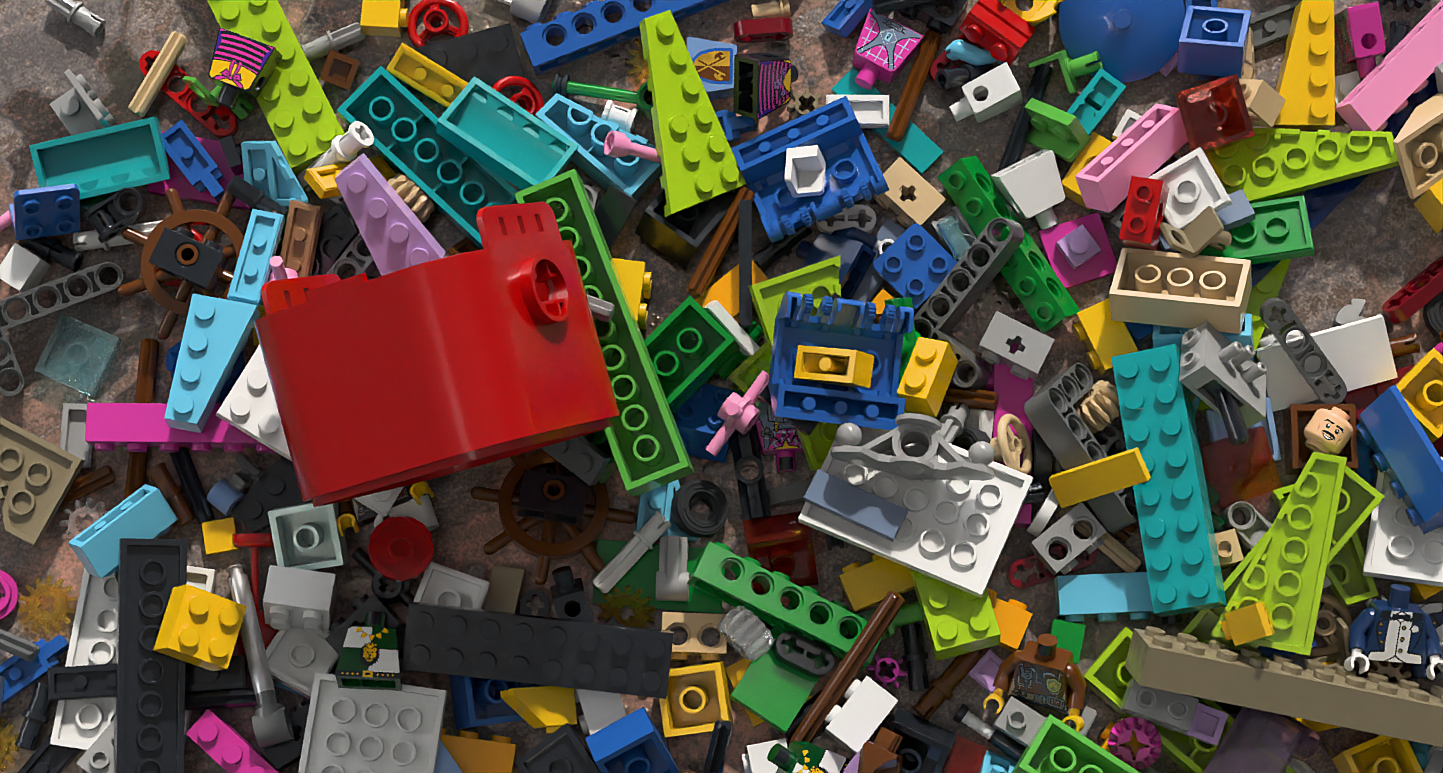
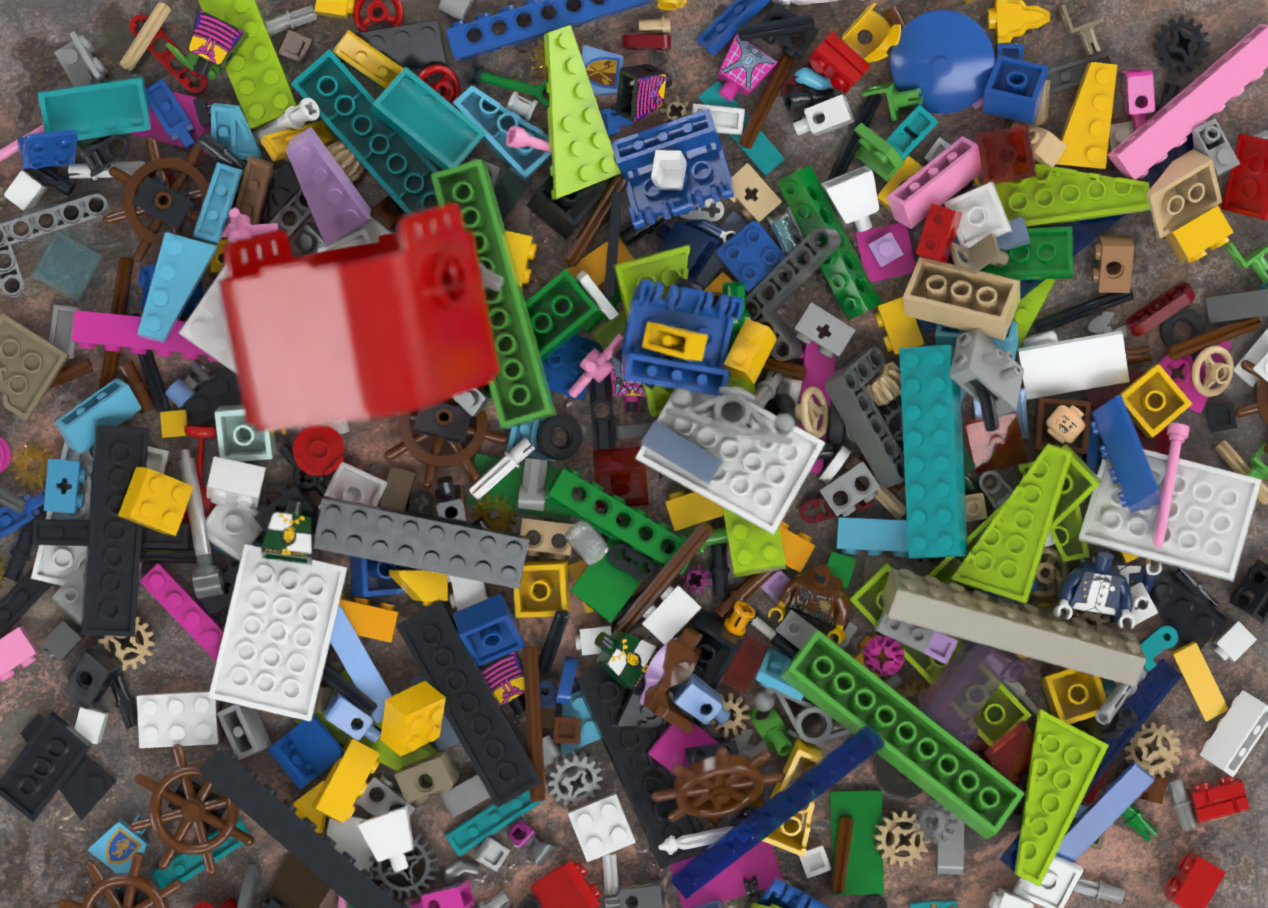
camera: 10 degrees right, 10 degrees up
yellow tile [1048,447,1151,508] -> none
yellow slope [1220,601,1275,646] -> none
dark grey beam [1260,298,1347,404] -> none
none -> dark azure brick [43,459,87,514]
none -> light orange bush [724,601,756,636]
none -> black axle [1035,288,1134,333]
none -> medium nougat brick [1092,234,1135,293]

